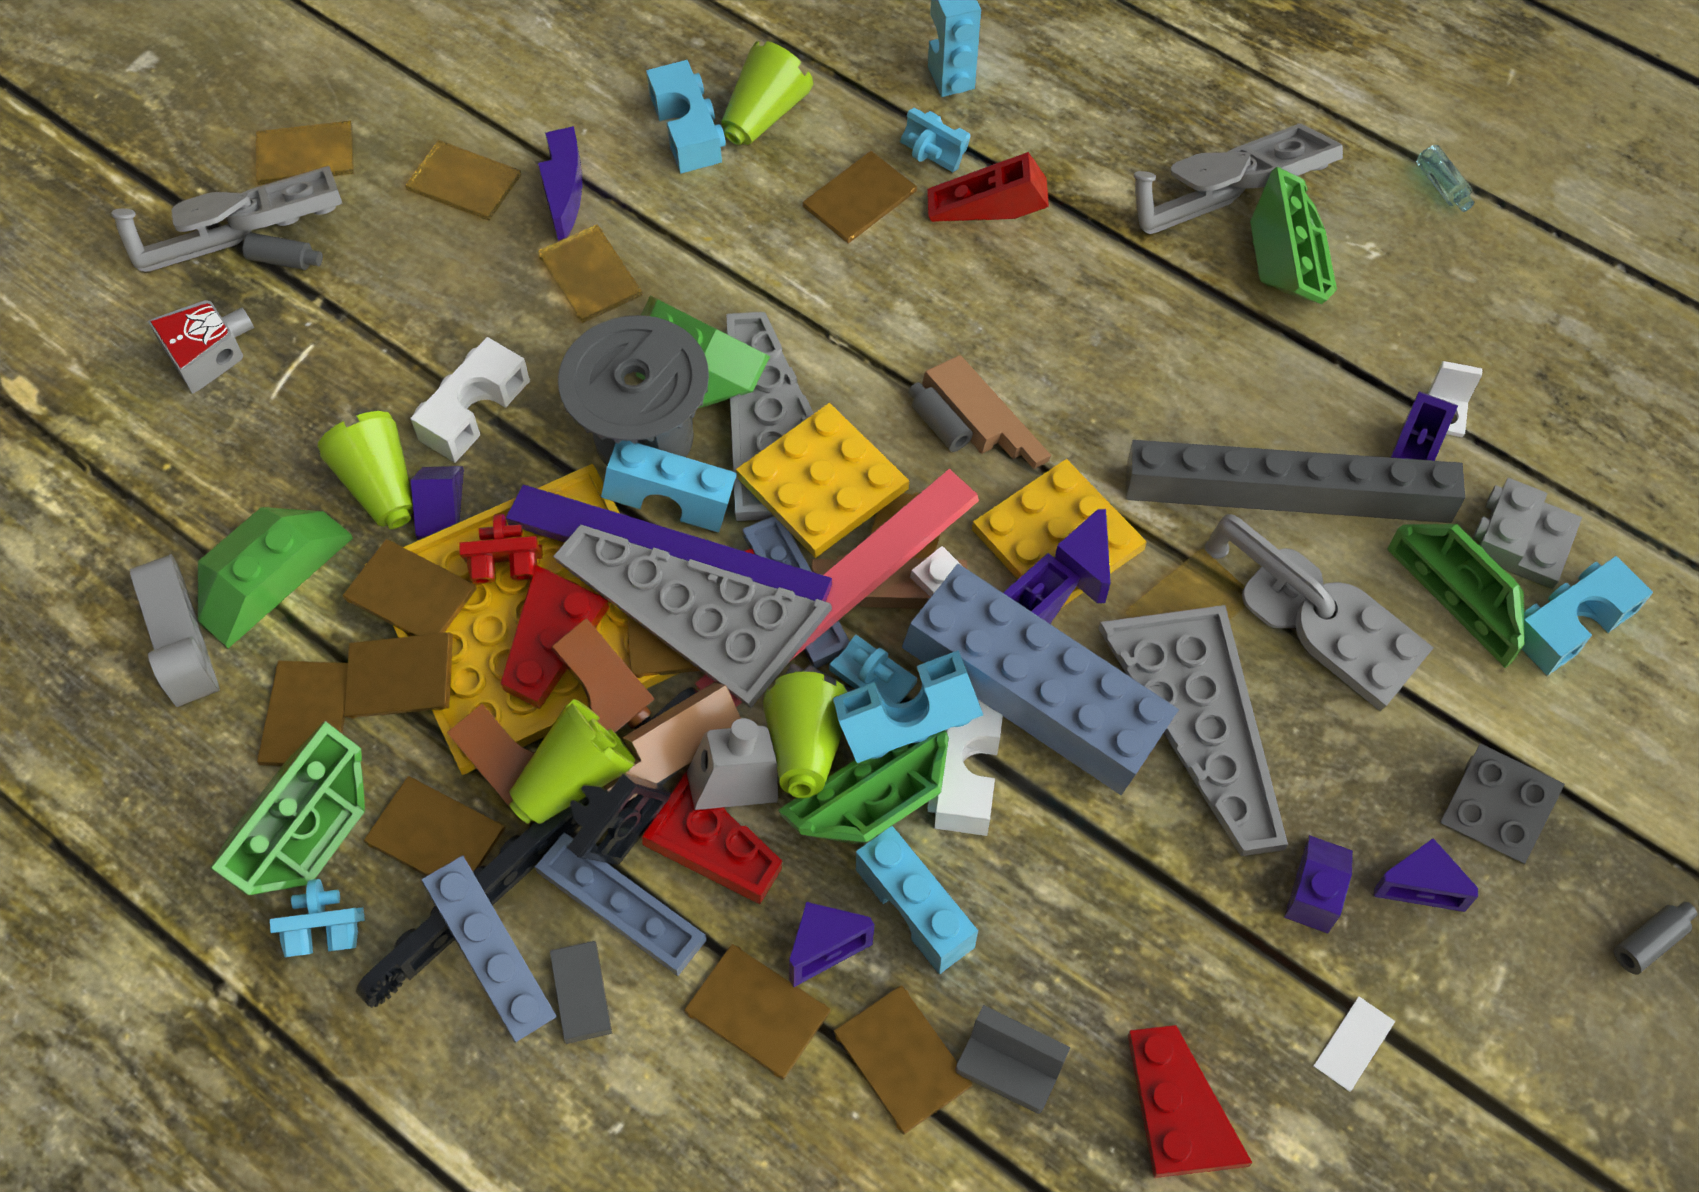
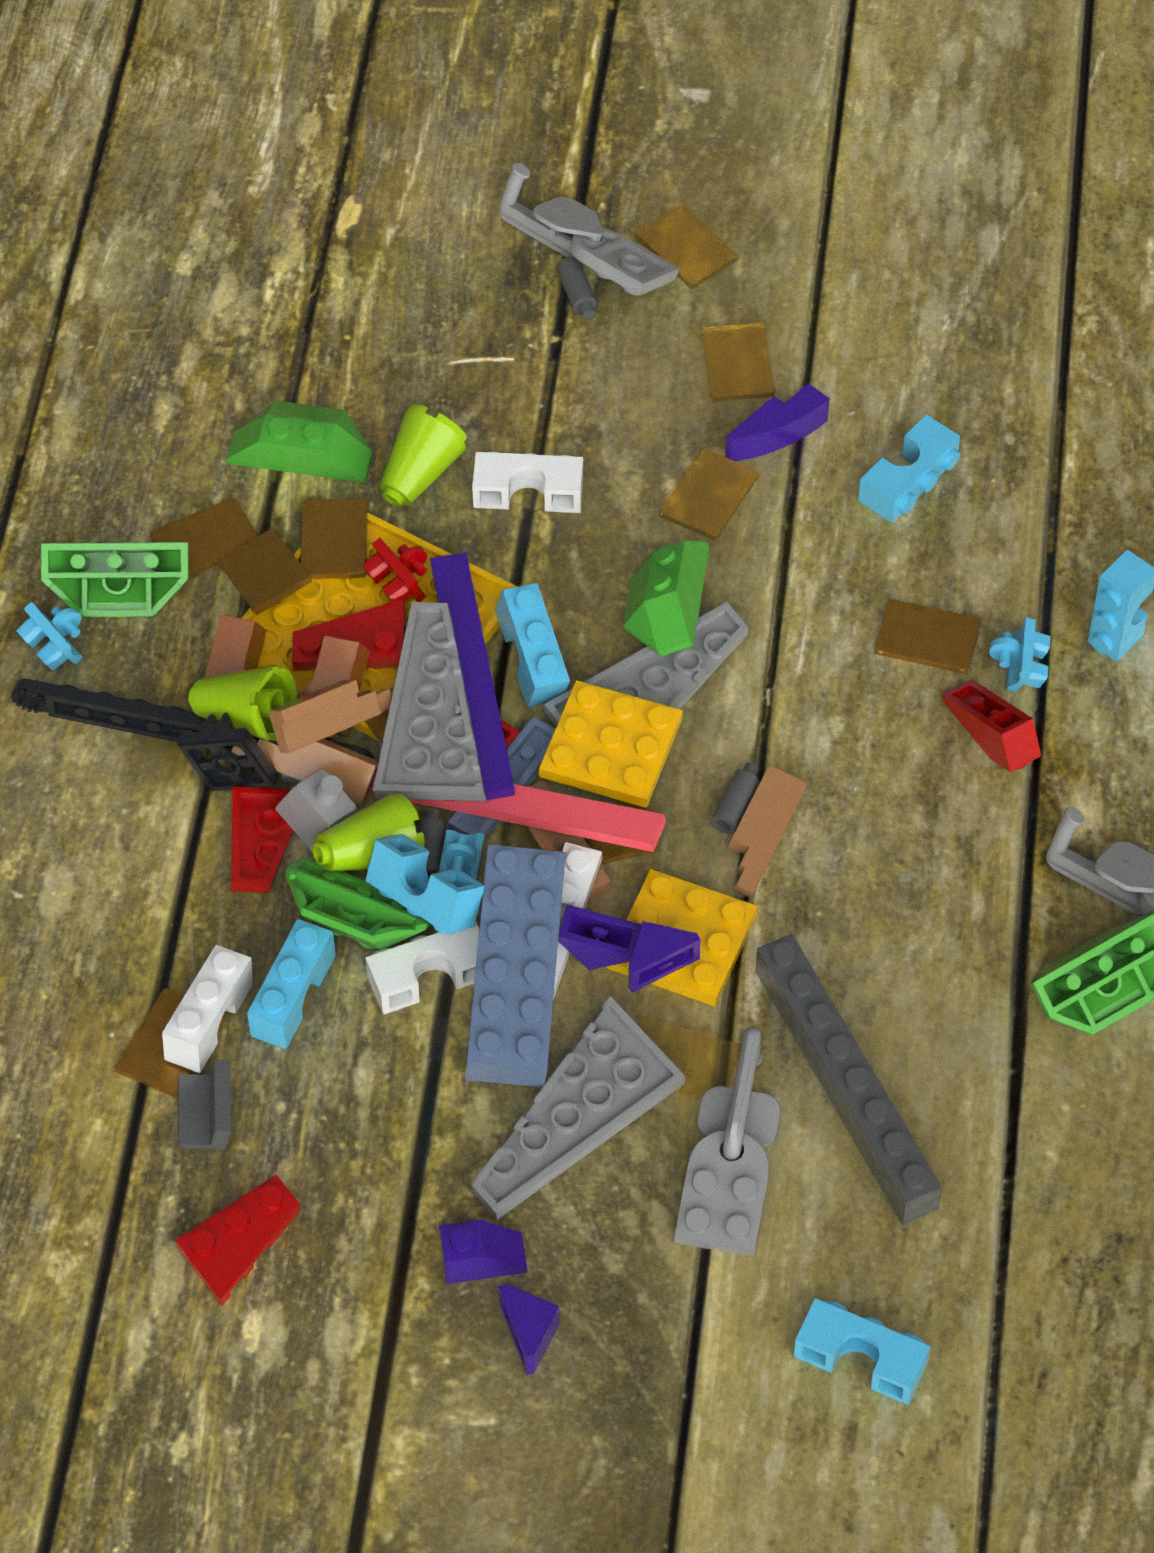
camera: 60 degrees right, 5 degrees down
light grey beam [130,554,220,707] -> none
torso [148,300,254,394] -> none
pearl gold piece [363,776,505,876] -> none
dark purple slope [411,466,464,540] -> none
sand blue plate [421,856,557,1043] -> none
sand blue plate [535,832,707,976] -> none
dark grey tile [550,941,613,1044] -> none
dark grey piece [558,315,709,466] -> none
pearl gold piece [684,944,831,1080] -> none
lime cone [721,41,814,145] -> none
dark purple slope [789,902,875,987] -> none
white sticker [1314,997,1395,1092] -> none
bright green wedge [1387,524,1525,668] -> none
dark purple slope [1391,391,1458,461] -> none
white bracket [1428,361,1482,437] -> none
dark grey hinge [1440,744,1565,864] -> none
light grey plate [1472,478,1582,589] -> none
dark grey cylinder [1613,901,1698,975] -> none
none -> white arch [162,945,253,1073]
none -> medium nougat piece [268,680,392,753]

